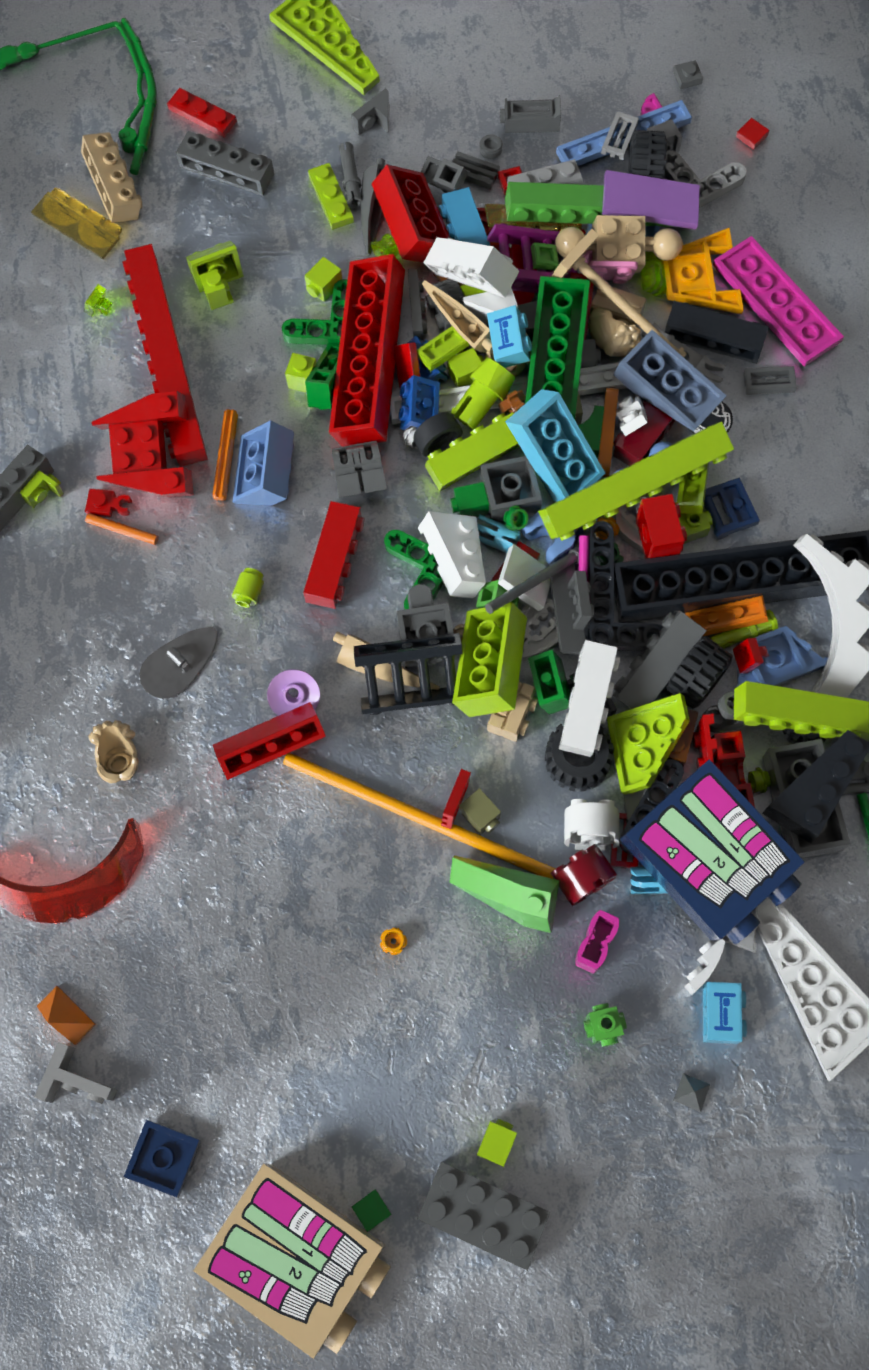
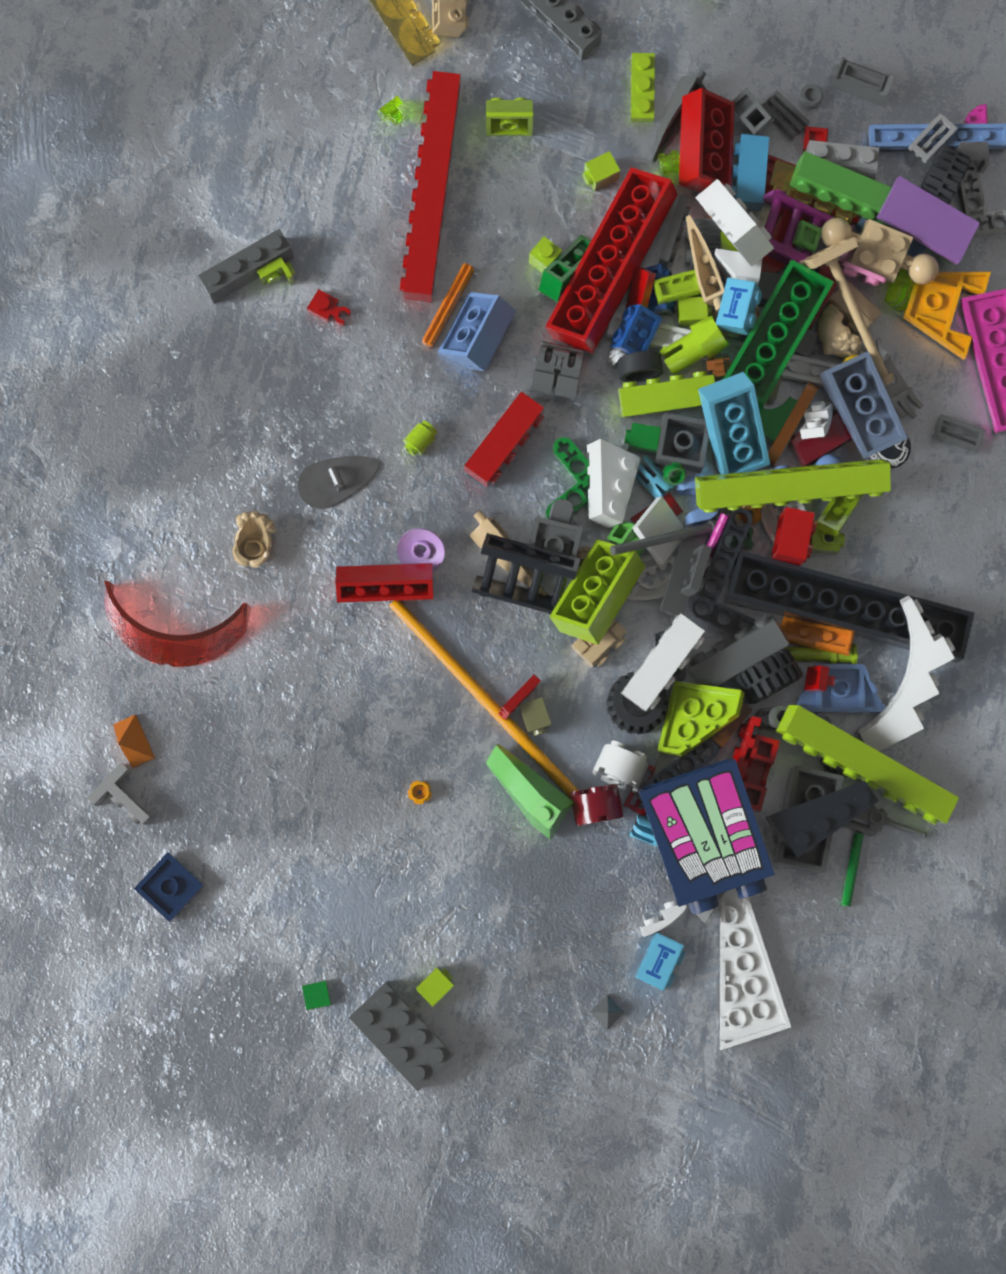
camera: 15 degrees right, 10 degrees up
orange bar [85,513,159,545] -> none
red wedge [92,391,194,498] -> none
brick [193,1163,391,1359] -> none
lime brick [199,269,234,310] -> none
green beam [281,279,348,345] -> none
dark grey pin [339,142,362,208] -> none
dark grey slope [351,88,390,135] -> none
green brick [528,649,571,715] -> none
dark pink brick [575,910,619,974] -> none
bright green brick [584,1003,627,1047] -> none
black brick [665,301,769,364] -> none
dark blue plate [704,477,760,540] -> none
lime plate [748,767,771,793] -> none

